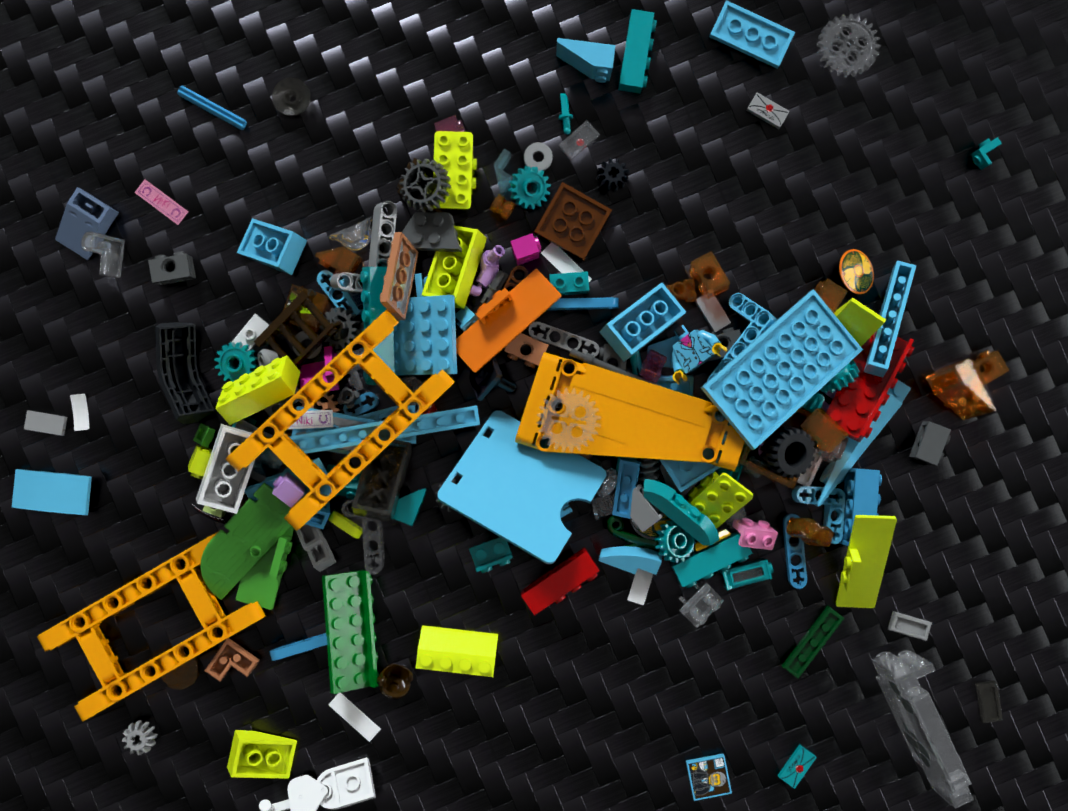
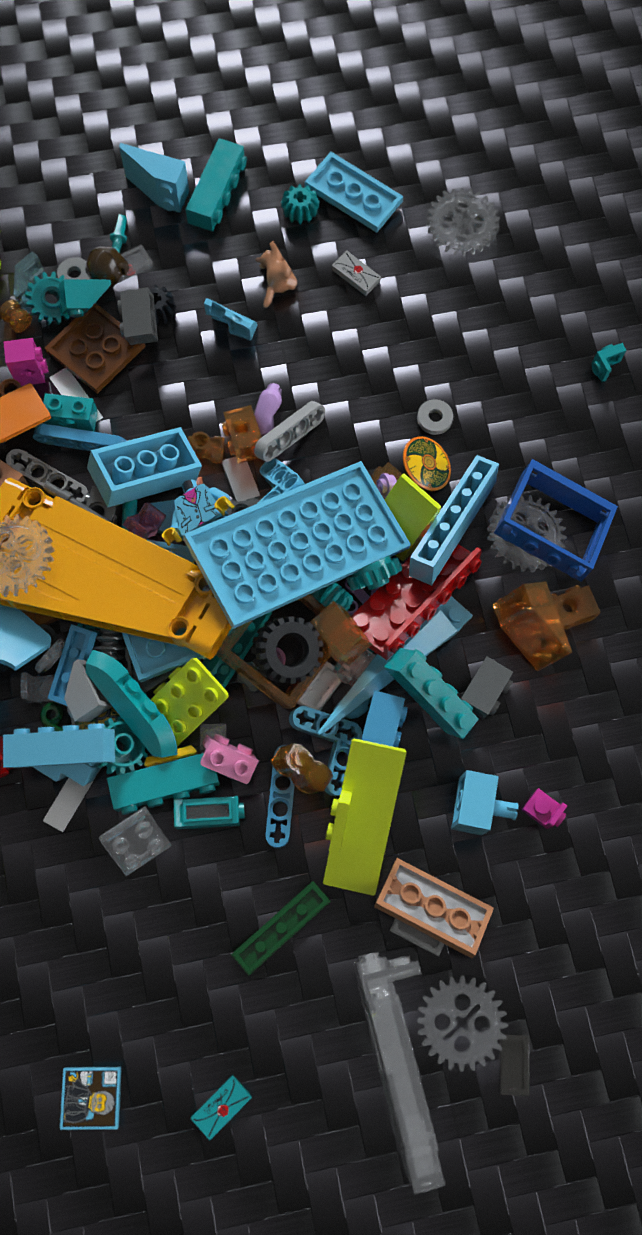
camera: 10 degrees right, 15 degrees down
none -> medium azure brick [3,724,115,768]
none -> teal slope [59,279,111,317]
none -> dark brown cap [85,247,129,288]
none -> dark grey brick [118,287,158,345]
none -> medium azure slope [204,298,257,340]
none -> lavender arm [254,383,282,436]
none -> light grey beam [254,401,326,462]
none -> nougat animal [256,241,297,308]
none -> teal gear [281,184,319,225]
none -> nougat piece [374,858,494,958]
none -> lavender plate [376,473,397,498]
none -> teal brick [384,647,479,739]
none -> light grey piece [417,399,453,435]
none -> clear gear [417,975,508,1072]
none -> medium azure brick [451,770,518,835]
none -> clear gear [487,495,567,573]
none -> blue window [494,459,618,582]
none -> dark pink bracket [522,788,567,829]

